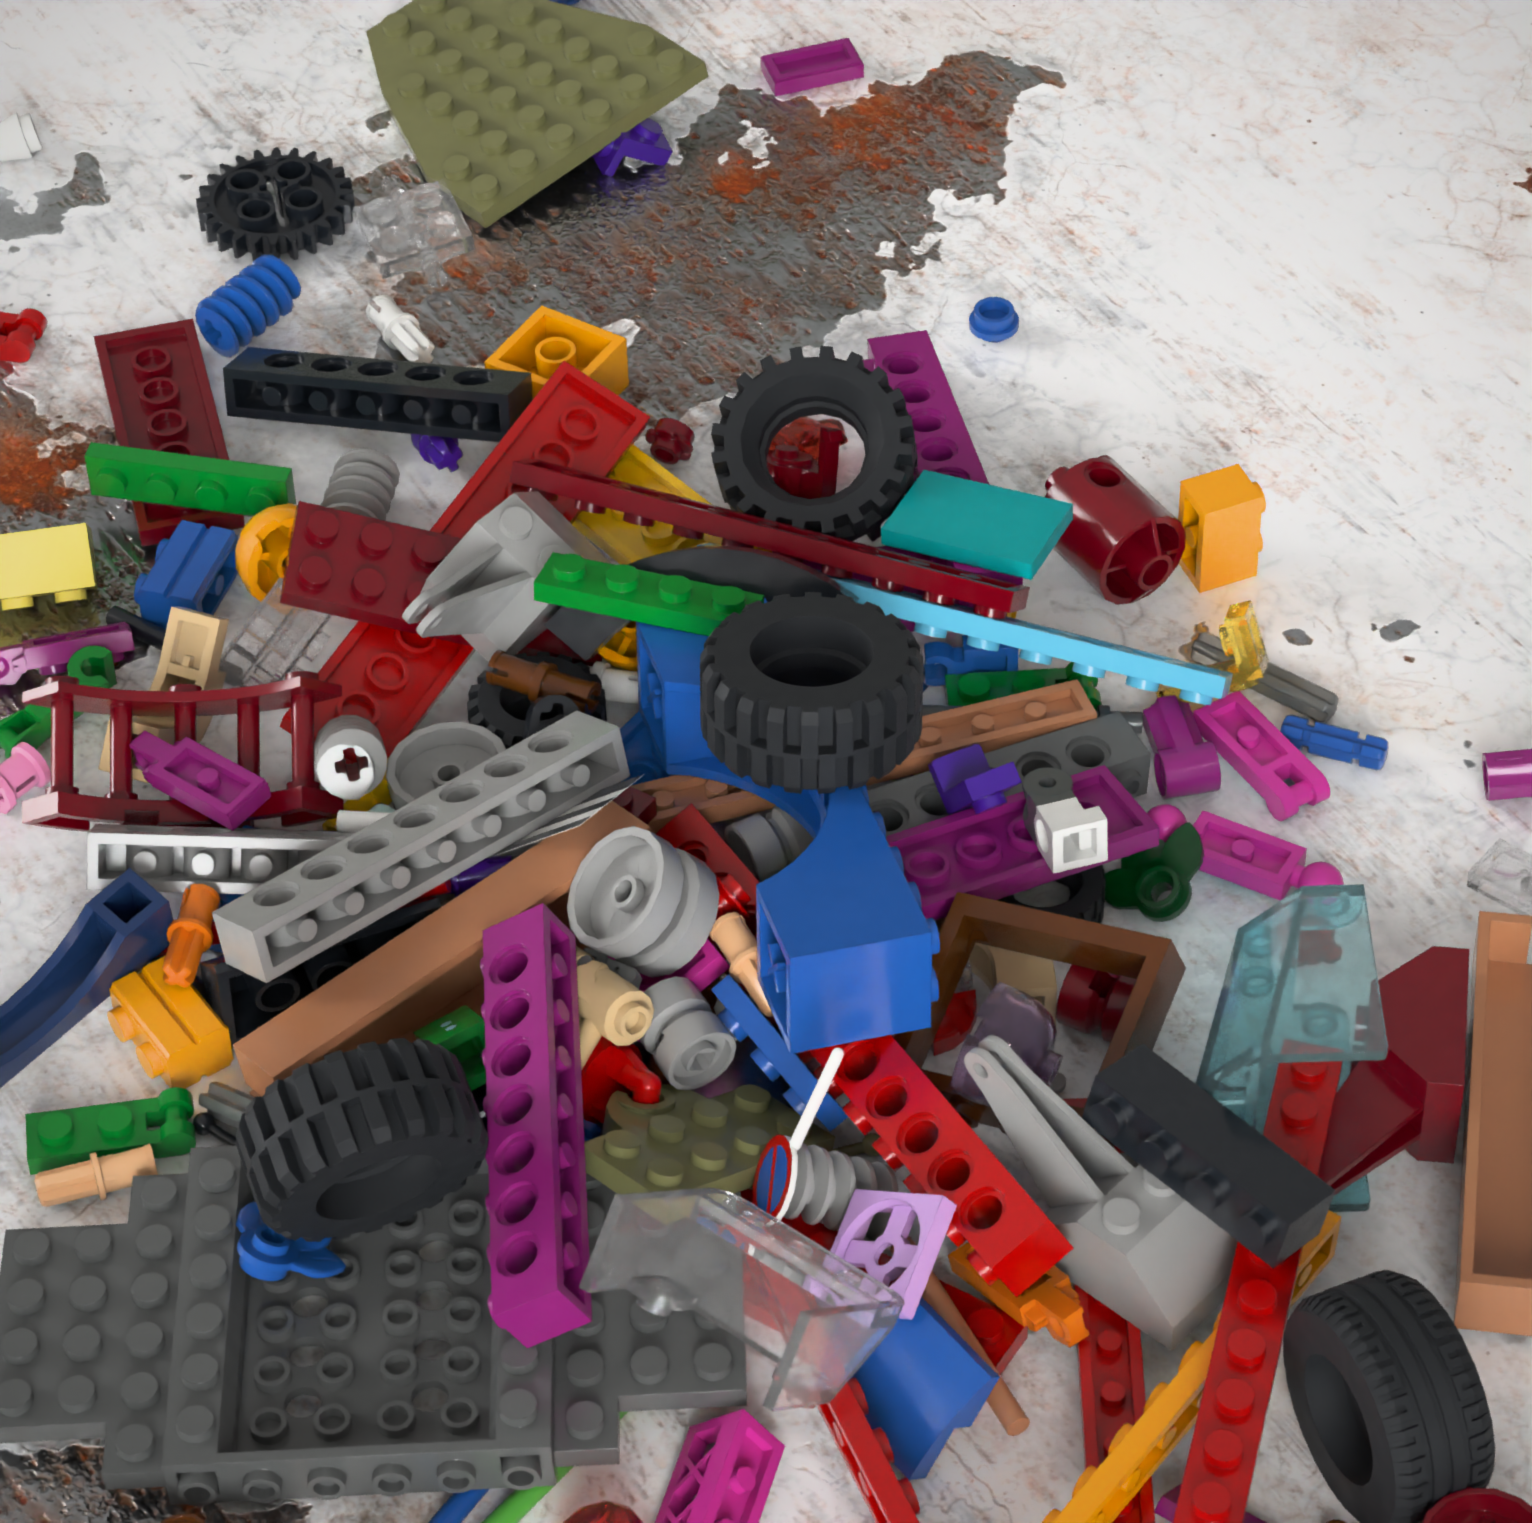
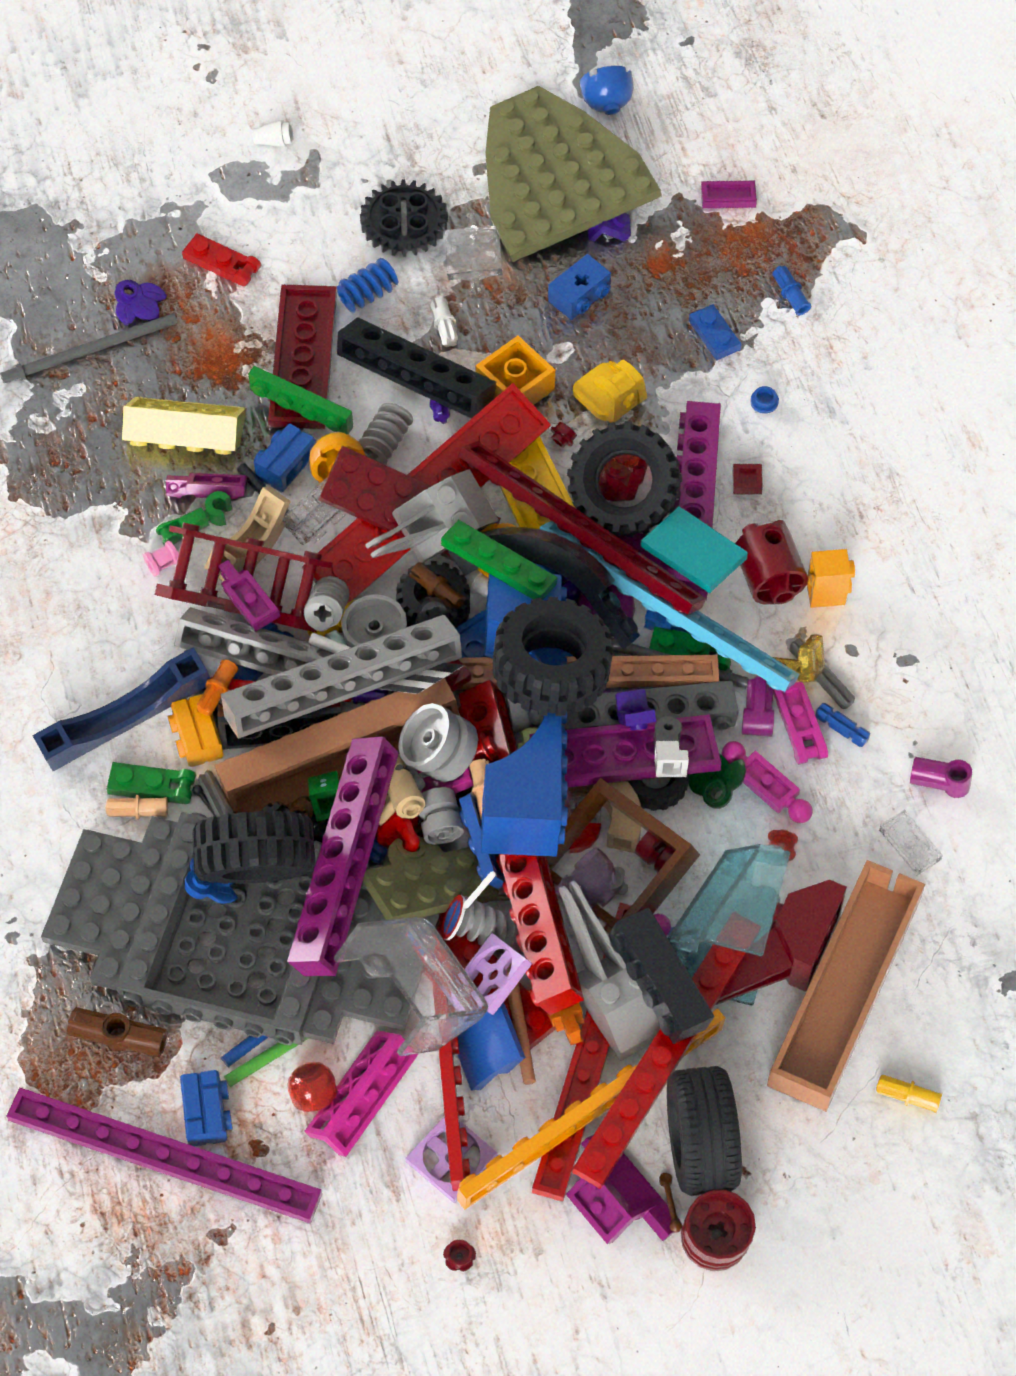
camera: 15 degrees right, 15 degrees up
none -> blue brick [548,254,611,320]
none -> yellow piece [573,360,647,423]
none -> blue plate [689,304,741,361]
none -> dark red plate [732,464,763,494]
none -> blue axle [772,266,812,316]

